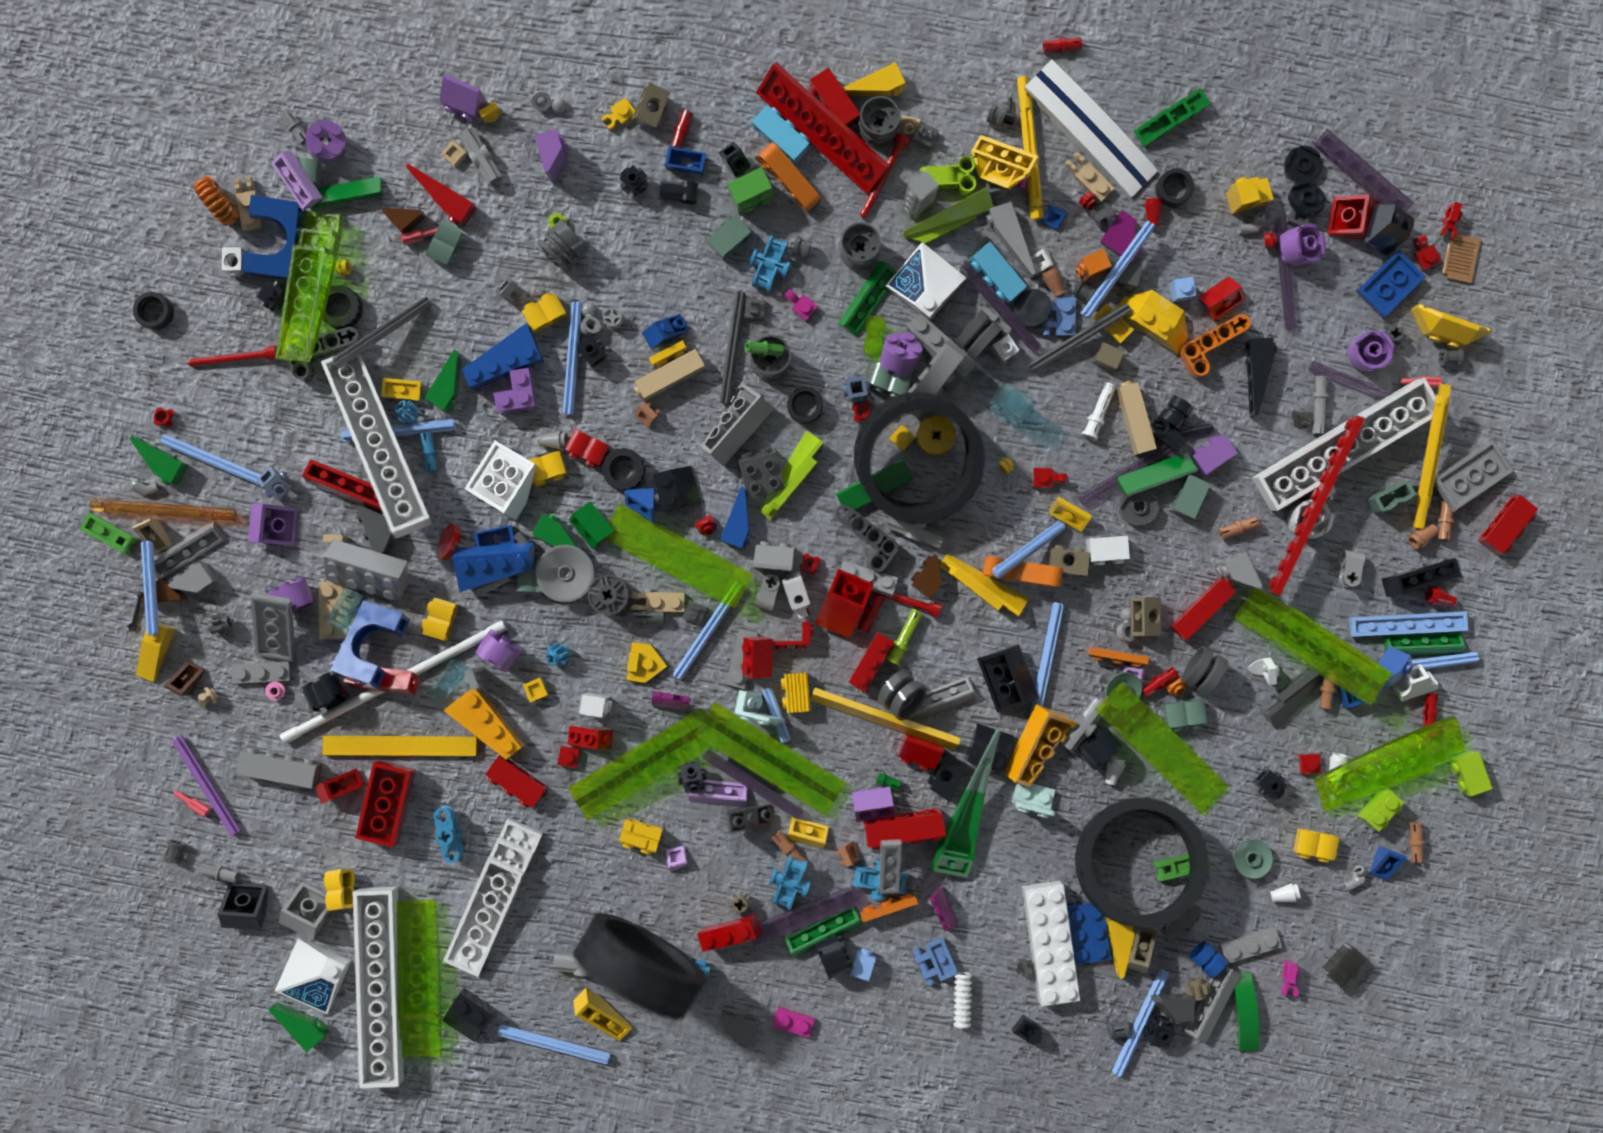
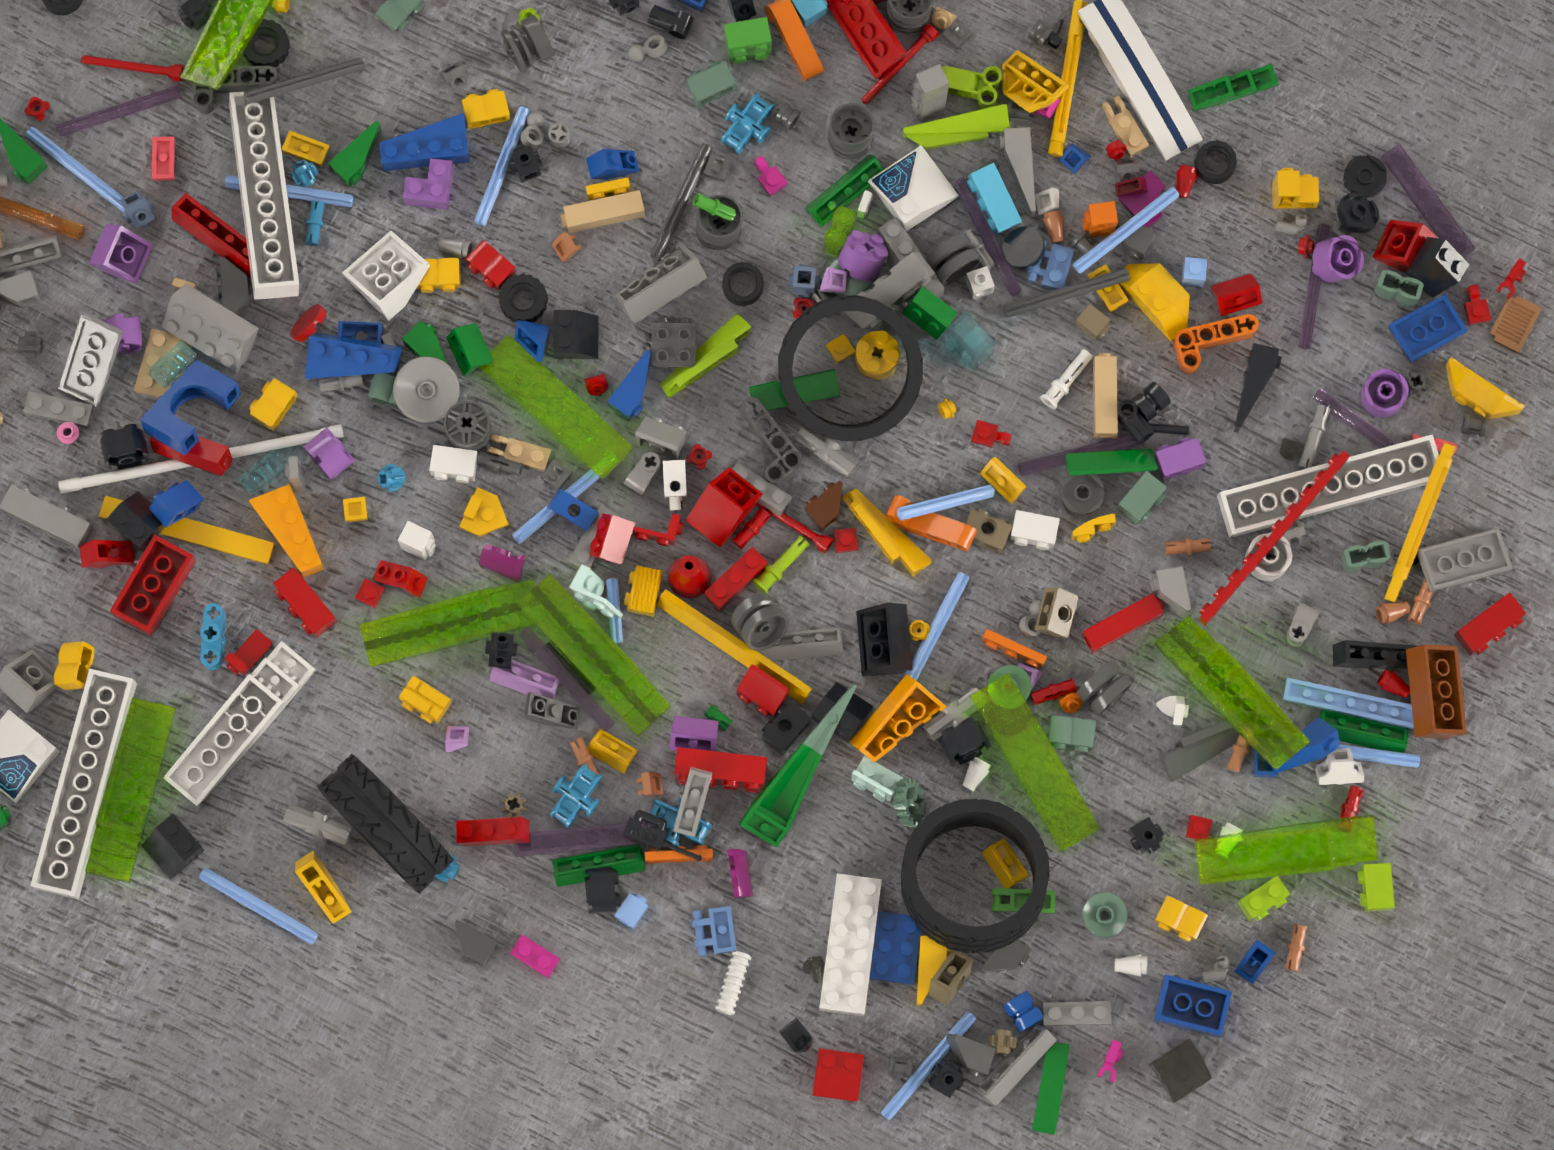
camera: 10 degrees right, 10 degrees down
none -> clear purple axle [56,85,182,136]
none -> black slope [106,491,165,553]
none -> blue brick [149,480,204,528]
none -> coral plate [152,137,175,181]
none -> red bracket [224,629,273,677]
none -> white brick [429,445,478,483]
none -> blue piece [547,488,598,531]
none -> black piece [623,810,702,861]
none -> light grey plate [628,35,668,62]
none -> red cone [667,555,712,598]
none -> red slope [812,1048,864,1102]
none -> lavender slope [820,267,847,293]
none -> red plate [833,528,858,554]
none -> white tile [857,191,873,219]
none -> sand green gear [893,778,926,827]
none -> green slope [901,286,957,340]
none -> yellow plate [909,620,930,641]
none -> yellow slope [982,838,1029,889]
none -> yellow slope [1071,514,1116,543]
none -> dark red piece [1115,176,1148,197]
none -> blue brick [1153,975,1232,1038]
none -> sand green brick [1374,270,1424,306]
none -> dark orange brick [1406,645,1467,739]

